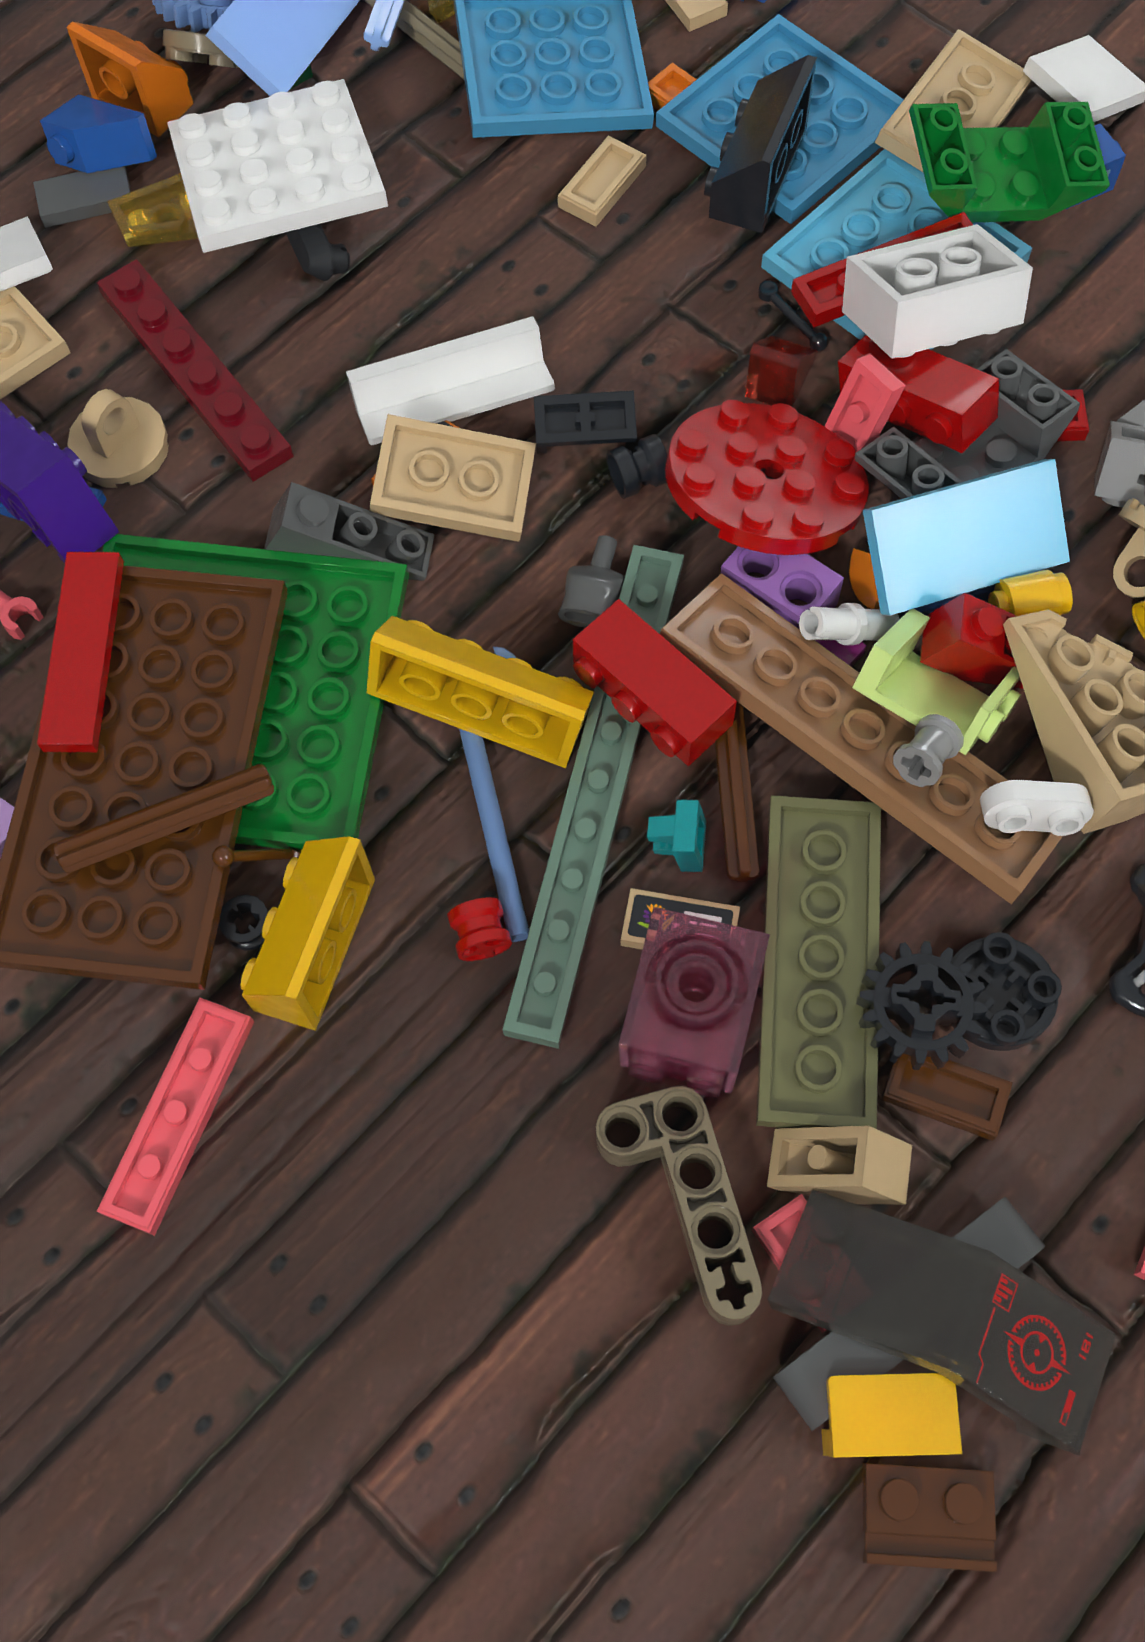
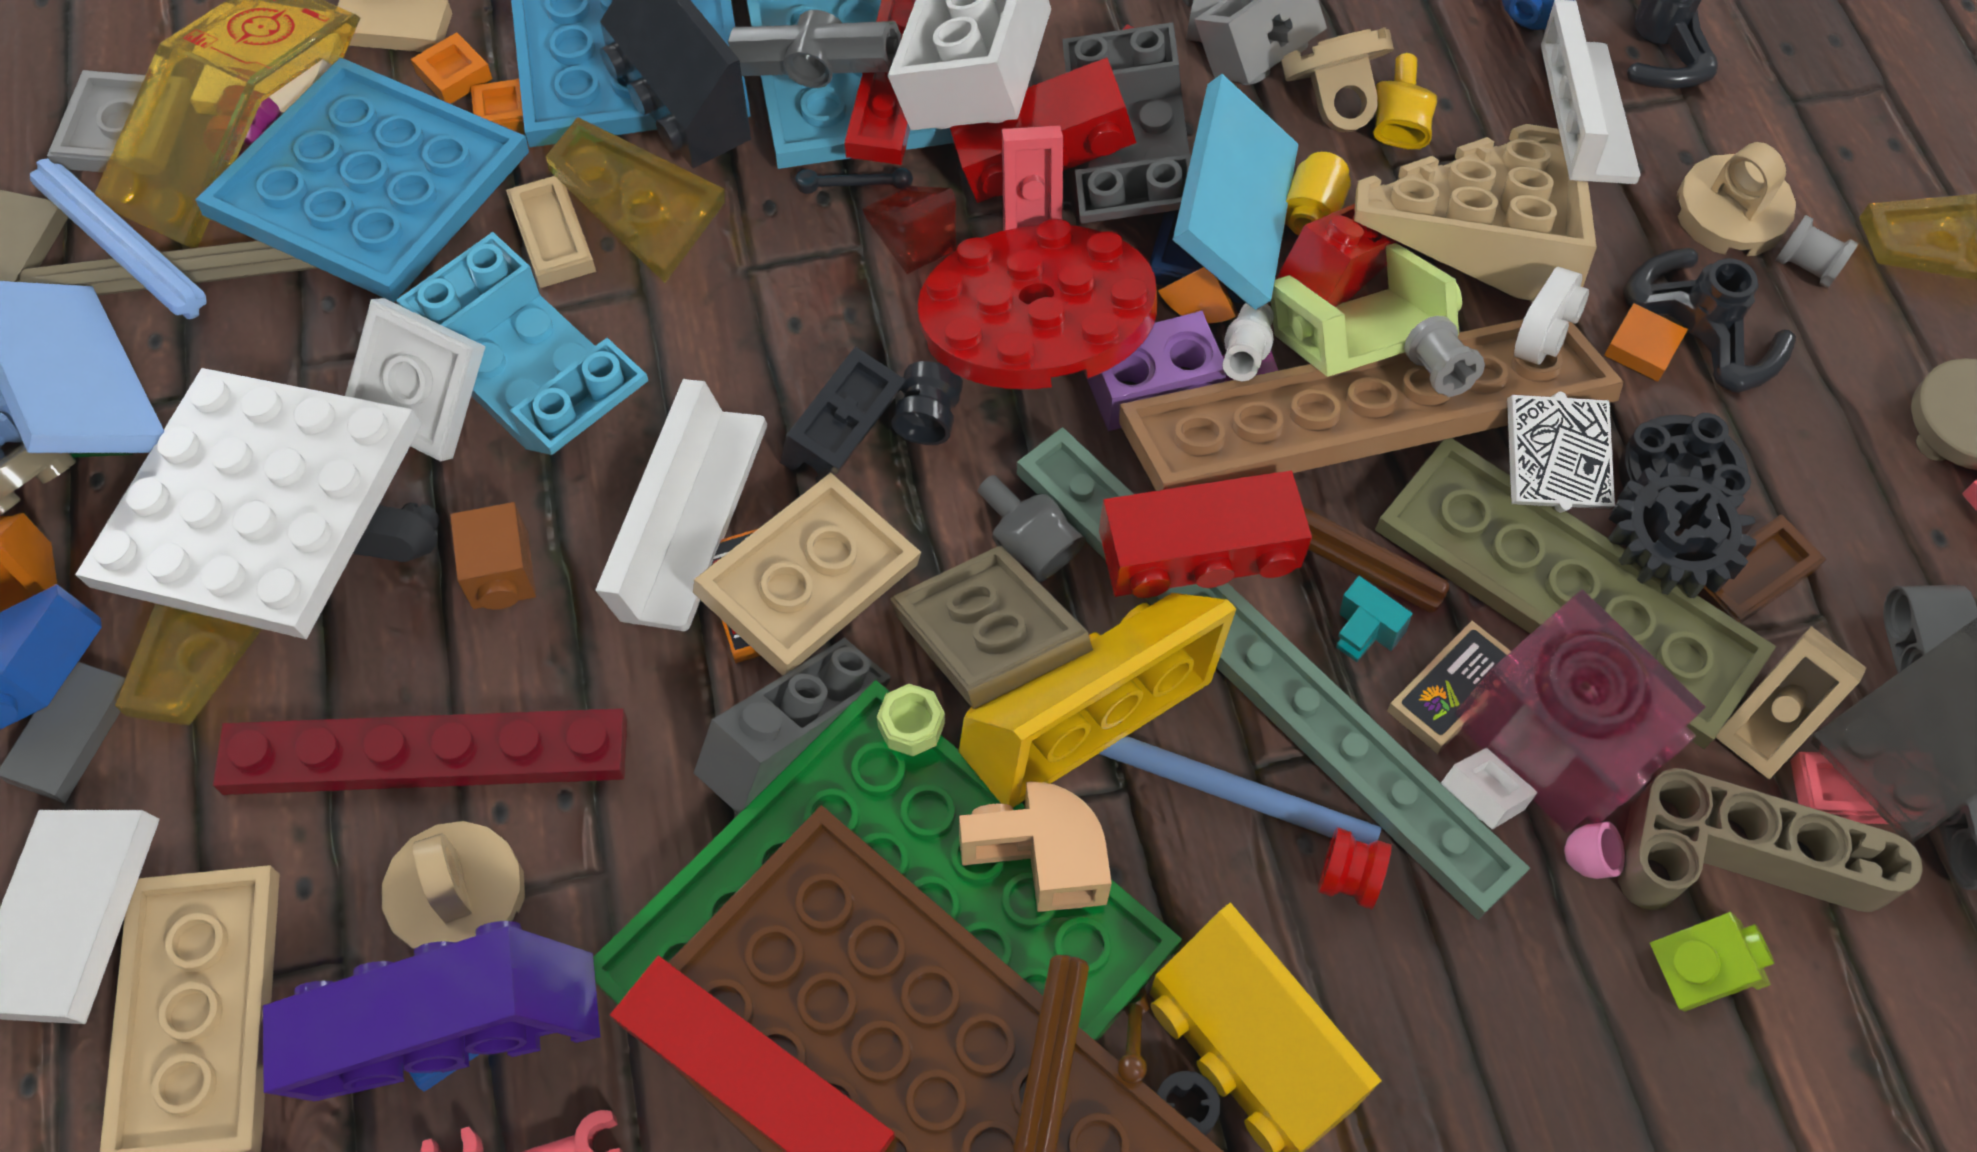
camera: 60 degrees left, 5 degrees down
none -> white tile [345,298,485,461]
none -> medium azure slope [396,232,649,455]
none -> orange plate [411,32,493,104]
none -> dark orange brick [450,502,536,610]
none -> clear yellow wing [546,117,725,283]
none -> dark grey piece [728,10,902,88]
none -> yellowish green tile [877,684,945,756]
none -> dark tan tile [890,546,1093,709]
none -> light nougat brick [959,782,1112,912]
none -> white plate [1441,748,1538,829]
none -> white piece [1507,392,1615,513]
none -> bright pink hinge [1564,822,1625,879]
none -> orange tile [1604,303,1688,382]
none -> lime bracket [1650,912,1775,1012]

